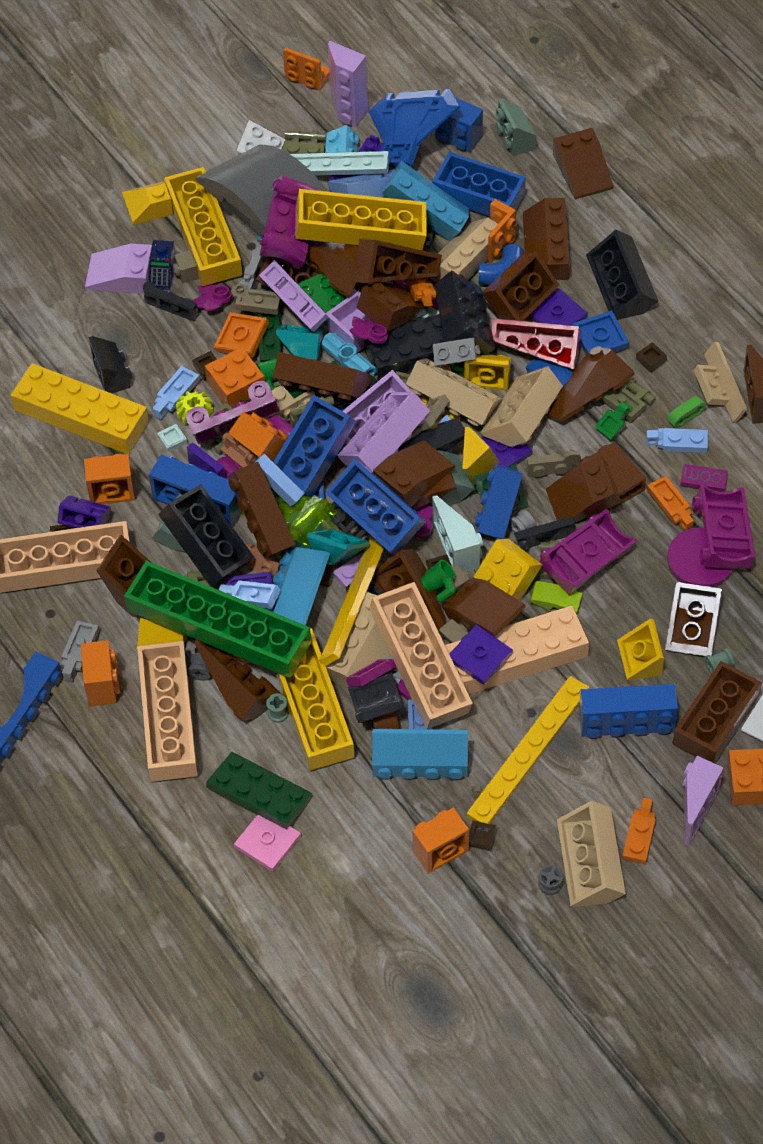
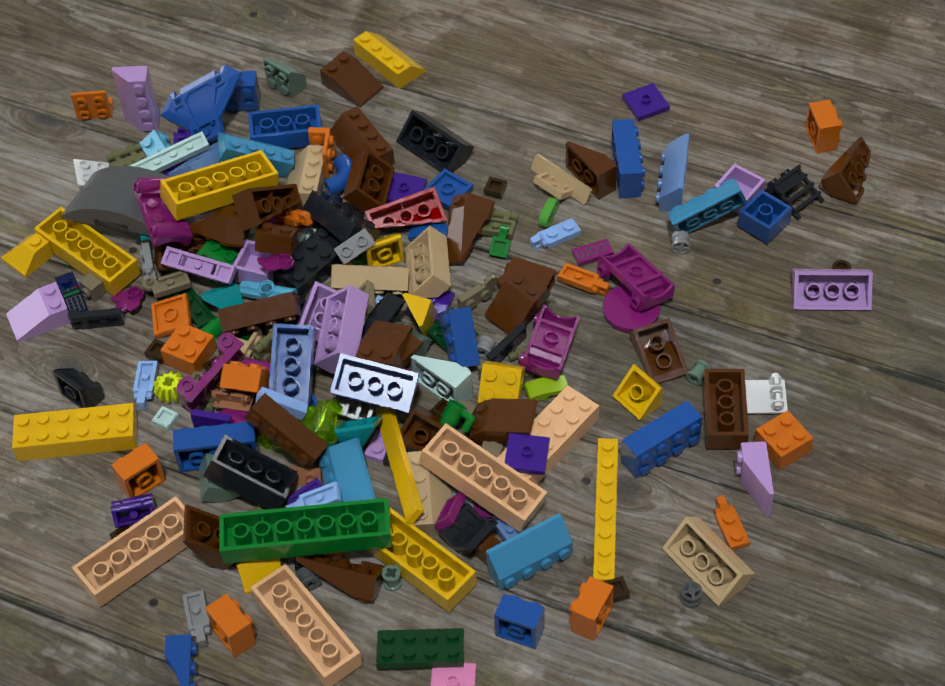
camera: 30 degrees left, 5 degrees down
none -> yellow slope [353,31,425,89]
none -> blue brick [494,594,545,649]

